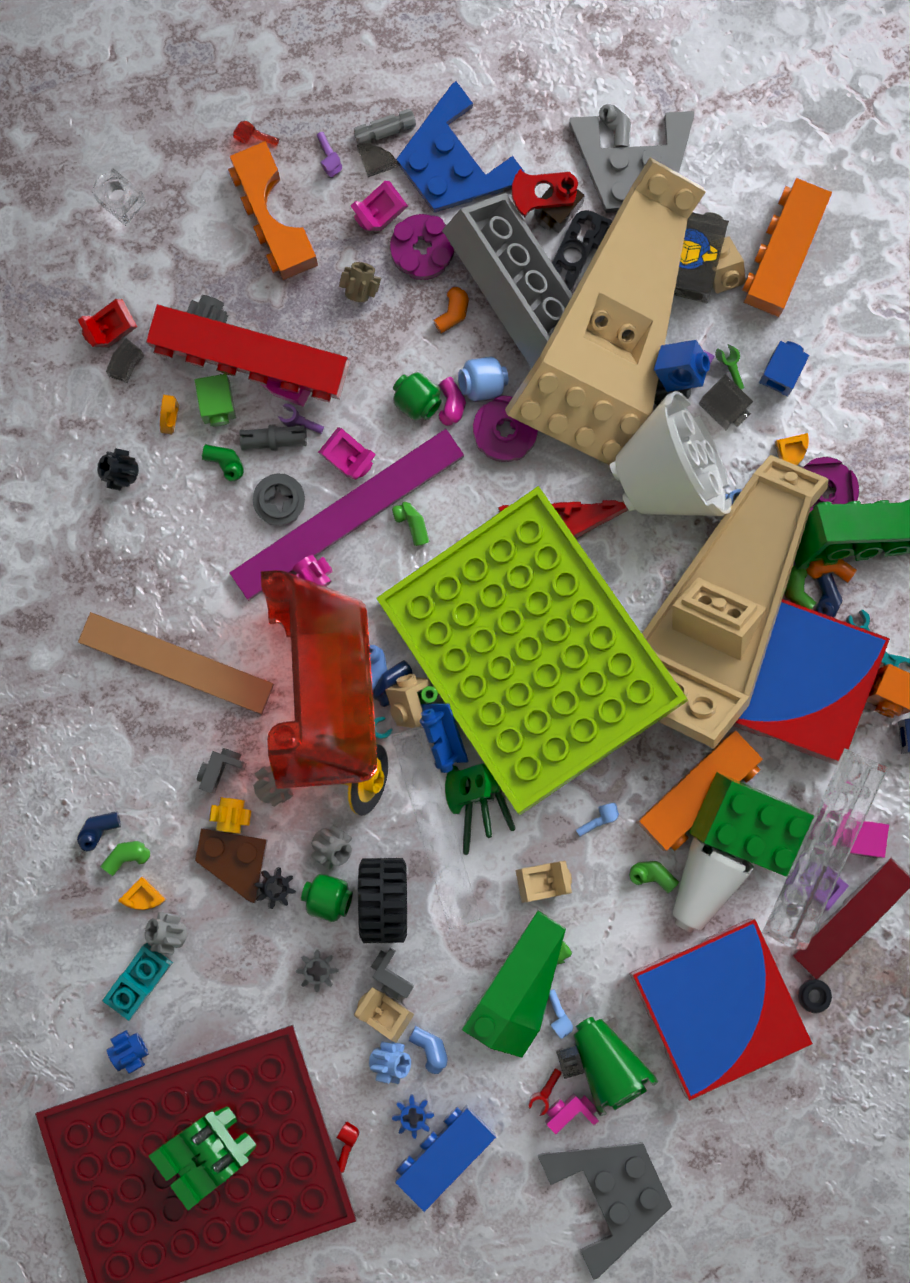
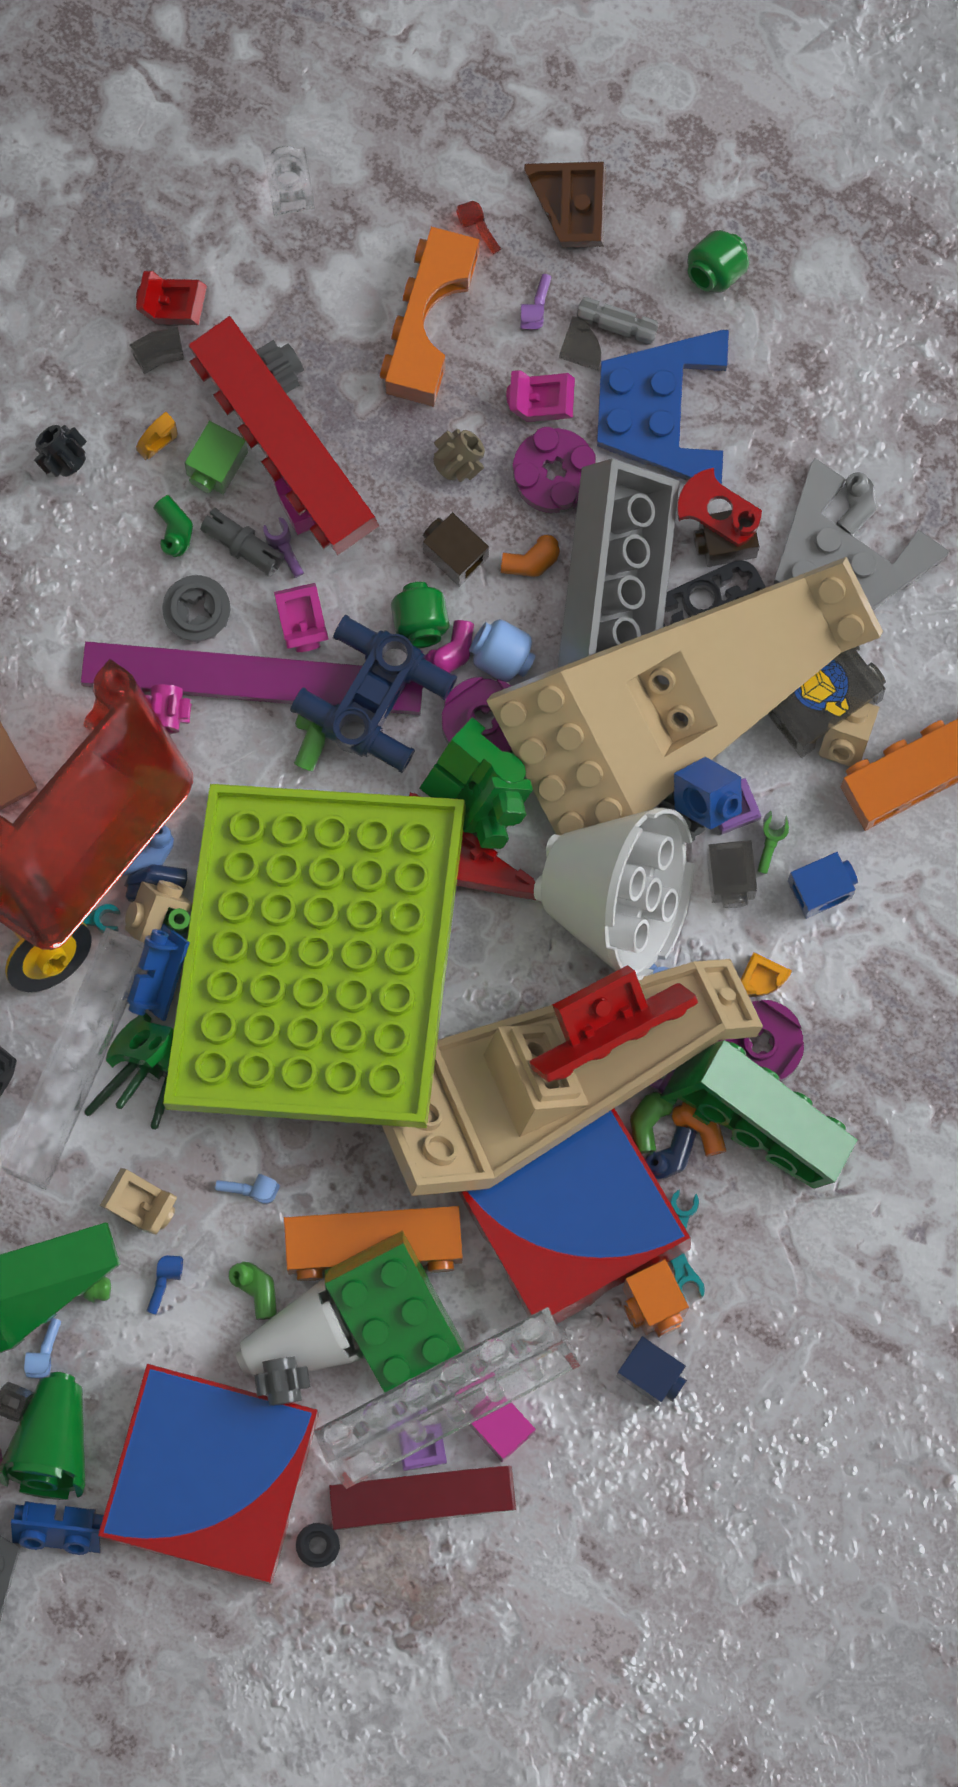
camera: 40 degrees right, 5 degrees down
none -> blue hinge [11,1501,104,1555]
none -> blue hand [147,1255,183,1315]
none -> dark grey gear [254,1356,311,1406]
none -> dark blue piece [290,615,457,773]
none -> green hips [419,717,533,849]
none -> dark brown brick [423,512,489,587]
none -> reddish brown wing [524,162,606,248]
none -> red bracket [530,965,698,1082]
none -> green head [687,230,749,293]

